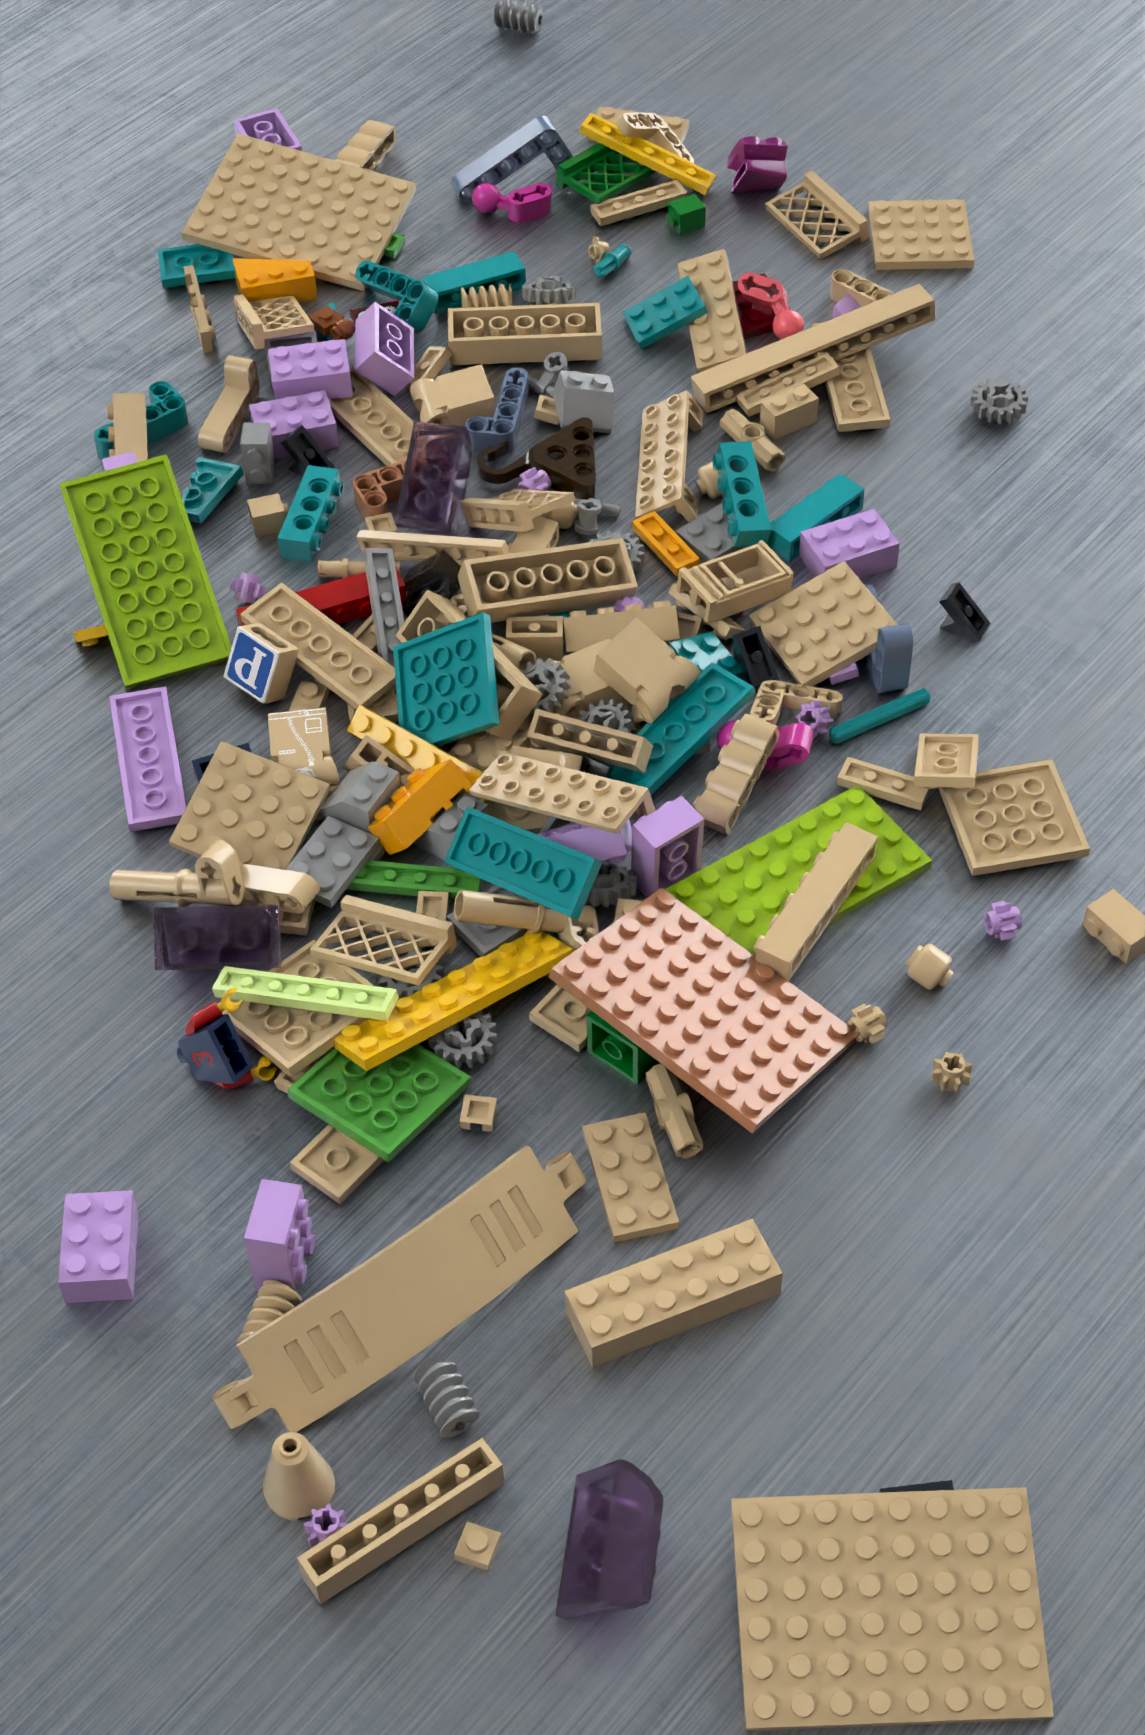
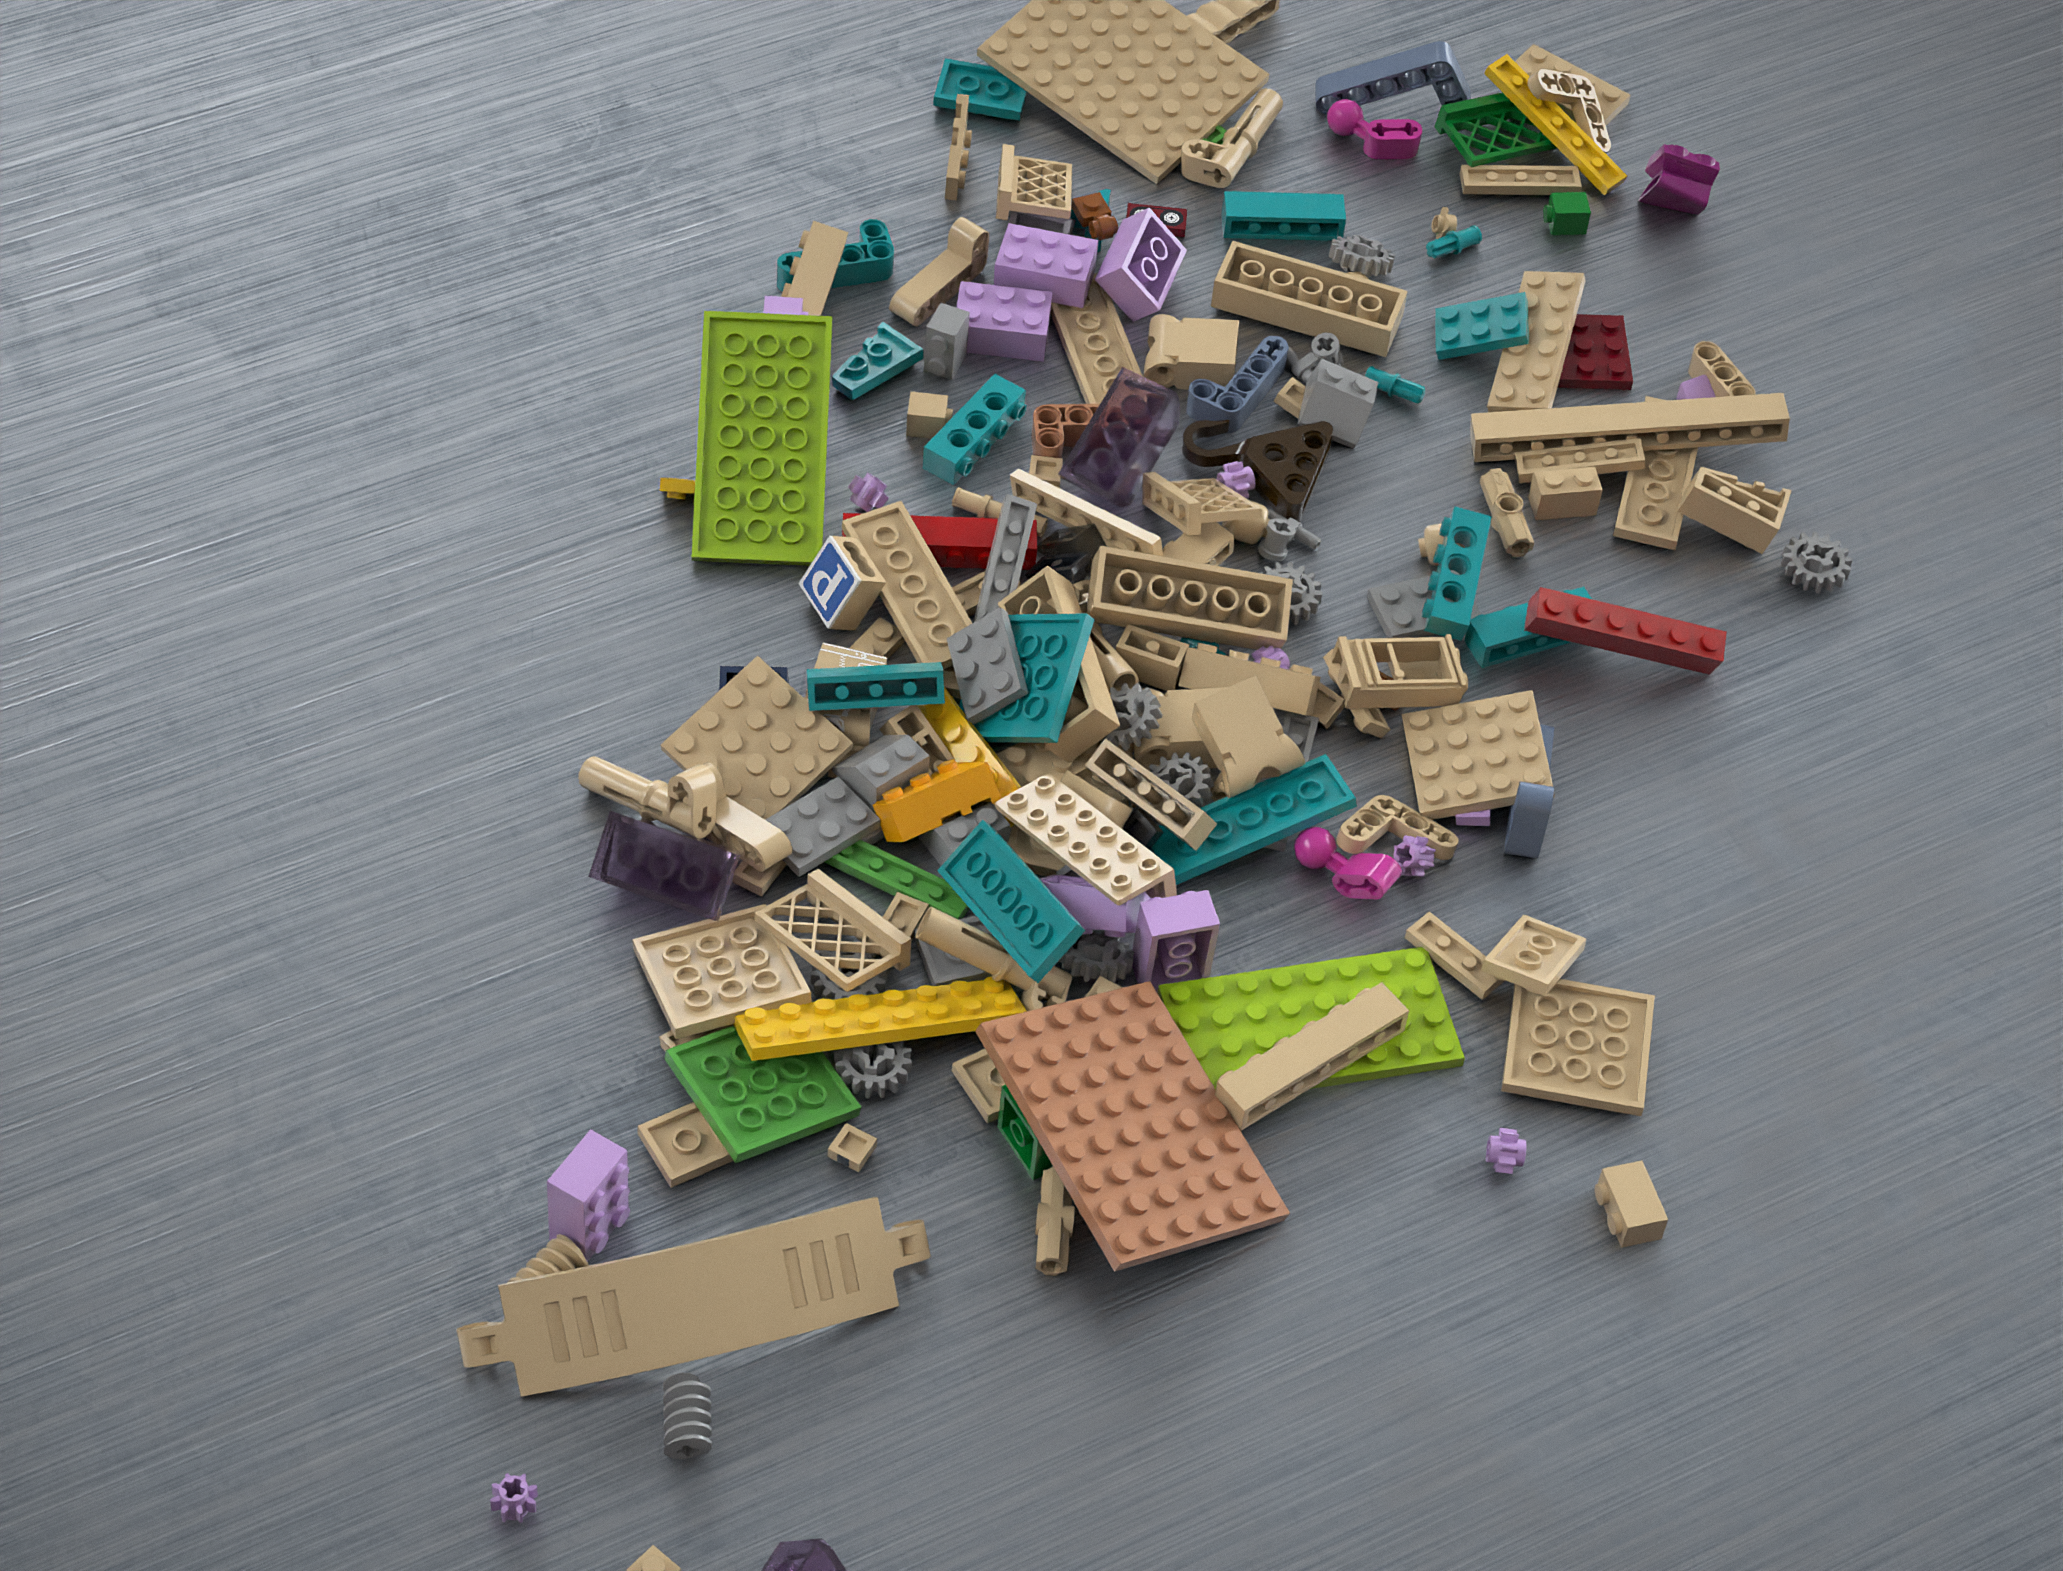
camera: 15 degrees right, 0 degrees up
lavender brick [58,1190,139,1303] -> none
lavender plate [109,686,187,832] -> none
dark blue torso [177,988,276,1089] -> none
yellowish green plate [212,966,399,1021] -> none
light orange wedge [233,258,318,303] -> none
tan cone [263,1432,335,1521] -> none
black slope [281,425,335,477] -> none
tan brick [297,1437,505,1605] -> none
teal beam [355,260,438,334] -> none
tan plate [405,346,452,391] -> none
tan piece [460,284,513,308] -> none
tan brick [564,1218,783,1368] -> none
tan plate [582,1112,679,1243] -> none
light orange plate [632,511,700,577] -> none
tan bracket [635,390,703,522] -> none
teal plate [668,631,744,678] -> none
tan brick [692,714,780,835] -> none
black slope [733,626,779,689] -> none
coral beam [738,272,804,340] -> none
tan fence [765,170,869,260] -> none
lavender brick [799,509,900,579] -> none
teal axle [829,688,931,744] -> none
tan gear [848,1003,888,1045] -> none
tan plate [868,199,974,270] -> none
tan head [905,943,954,990] -> none
tan gear [932,1052,972,1093] -> none
black slope [939,581,991,642] -> none
none -> teal brick [806,662,945,711]
none -> light grey plate [947,607,1028,724]
none -> tan piece [1181,88,1283,188]
none -> teal axle [1365,366,1426,404]
none -> red brick [1524,587,1727,675]
none -> tan wedge [1678,467,1792,554]

